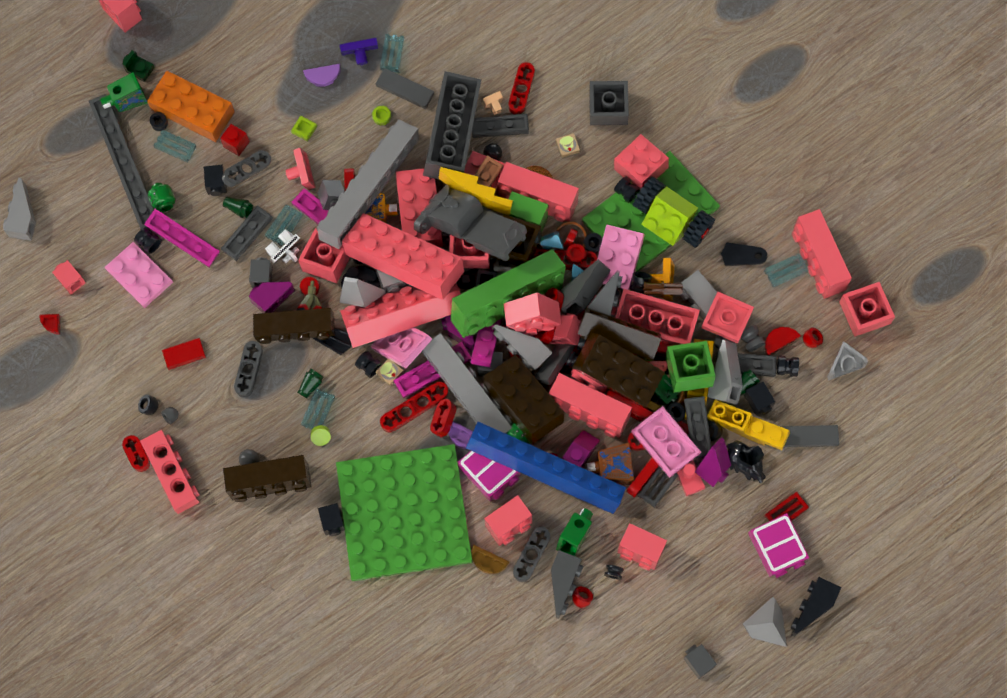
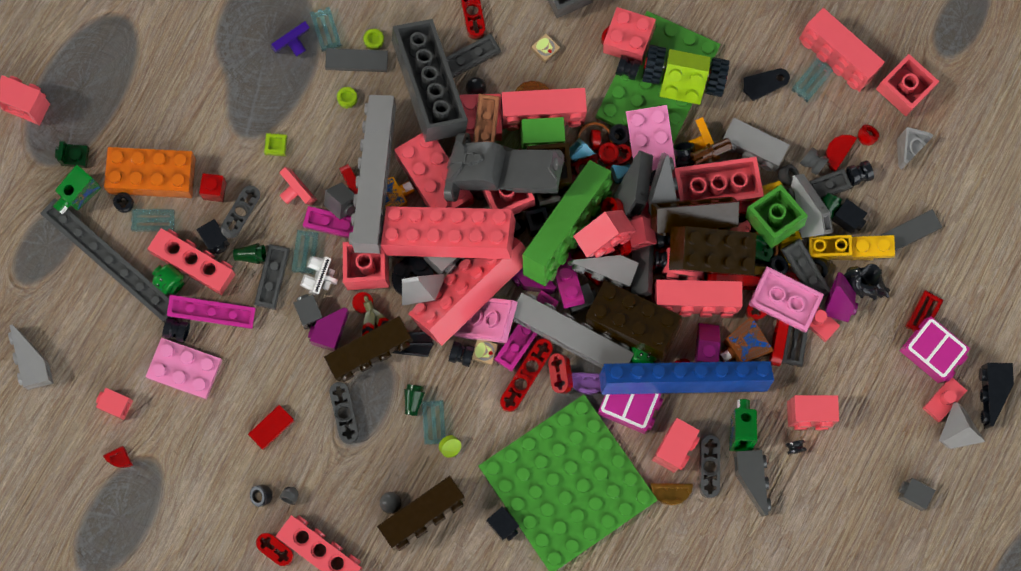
camera: 35 degrees left, 5 degrees up
medium lavender tile [303,64,340,87] -> none
yellow slope [439,167,513,215] -> none
light nougat tile [482,91,503,115] -> none
red piece [572,586,593,608] -> none
coral plate [701,292,754,344] -> none
none -> coral brick [147,228,235,296]
none -> lime tile [363,29,384,50]
none -> coral tile [922,377,967,423]

